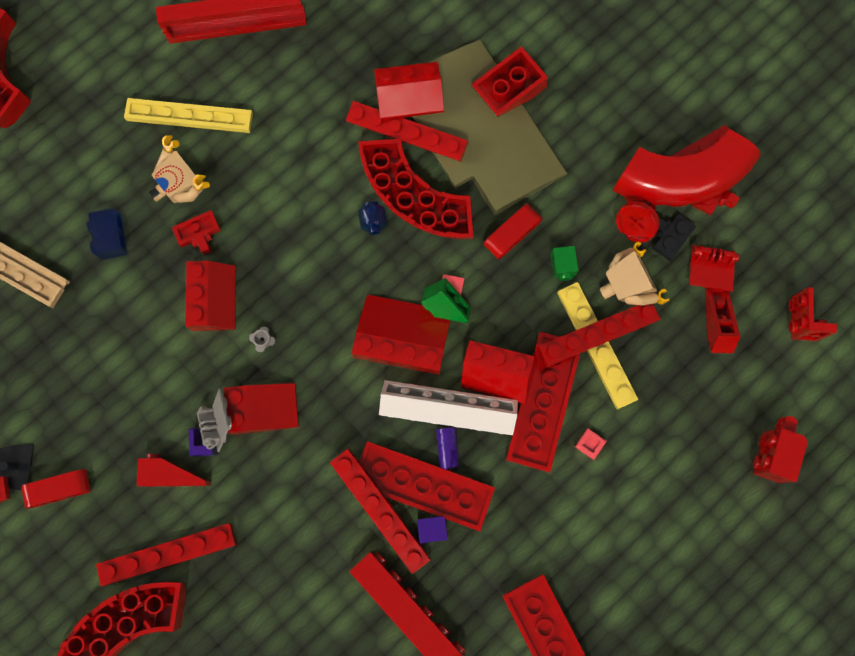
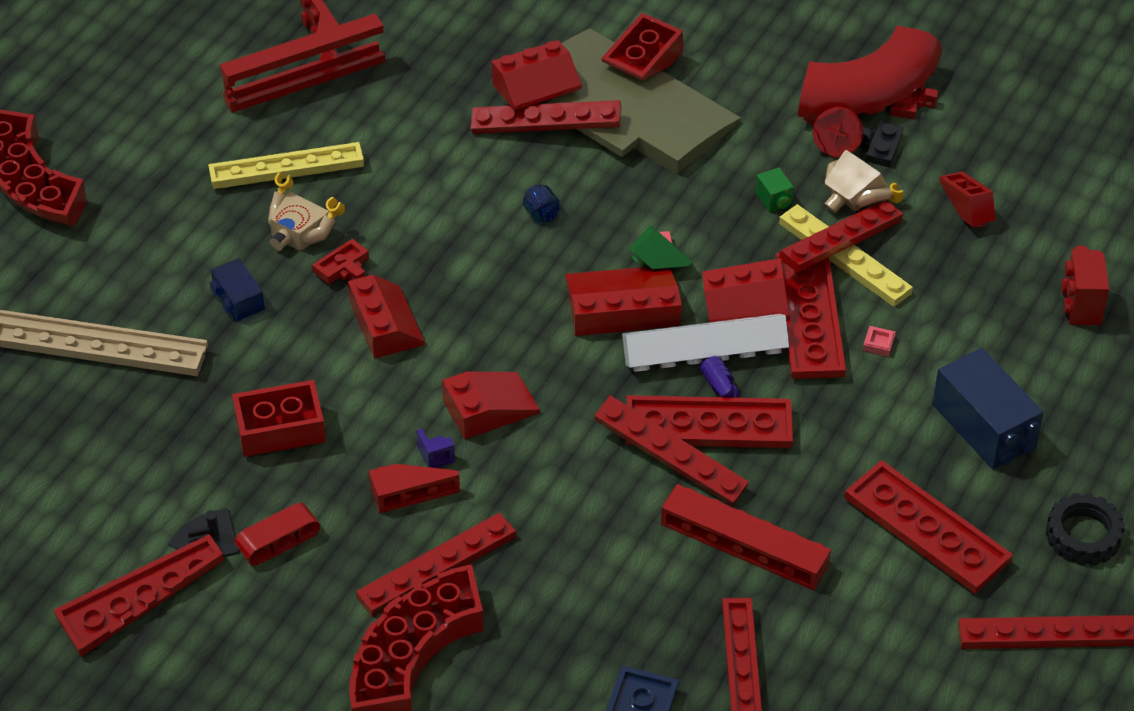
camera: 20 degrees left, 30 degrees down
light grey hinge [197,388,232,452] -> none
light grey plate [249,327,275,352] -> none
red brick [358,139,473,239] -> none
dark purple panel [417,517,448,543] -> none
red beam [483,203,543,260] -> none
red hinge [689,245,739,292] -> none
red bracket [788,287,837,341] -> none
none -> red brick [232,380,326,457]
none -> dark blue brick [932,347,1044,470]

